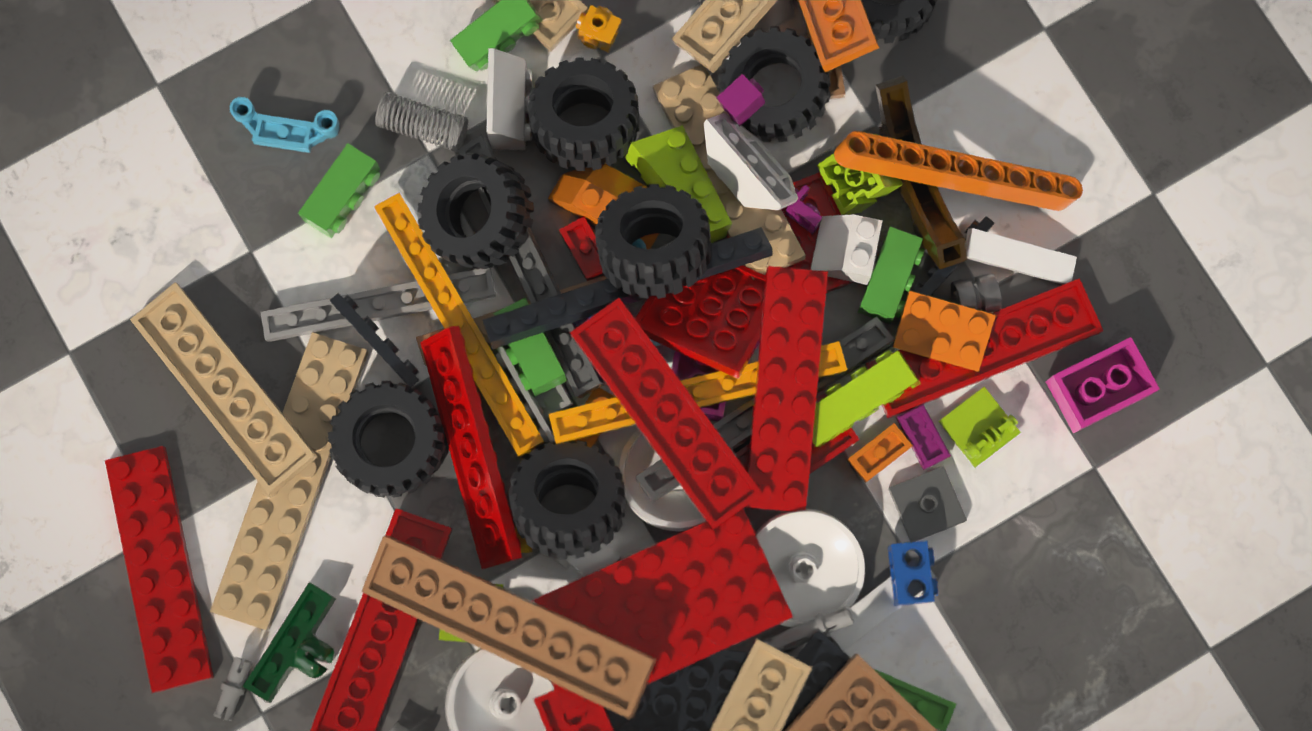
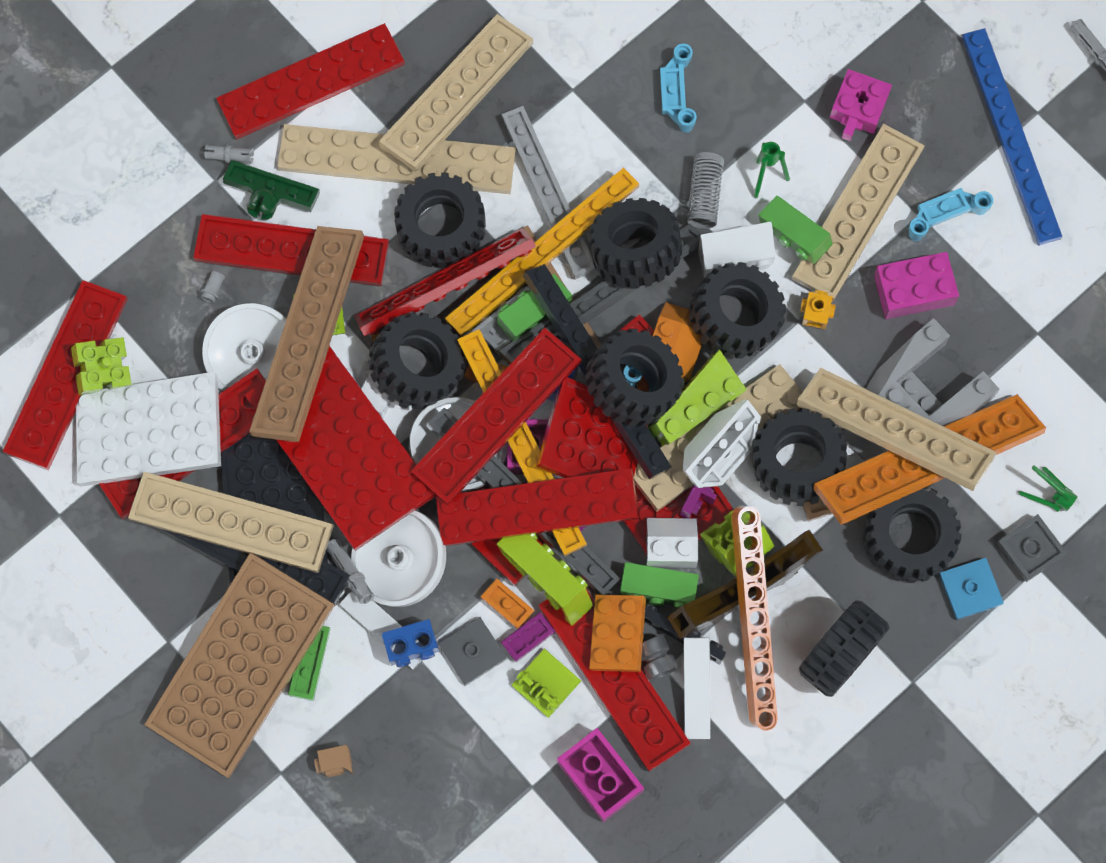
camera: 80 degrees right, 5 degrees down
bright green brick [298,143,381,239] -> none
black plate [329,293,419,388] -> none
magenta brick [716,74,765,126] -> none
none -> medium nougat window [314,745,354,778]
none -> green plant [754,142,790,198]
none -> black tyre [798,600,889,697]

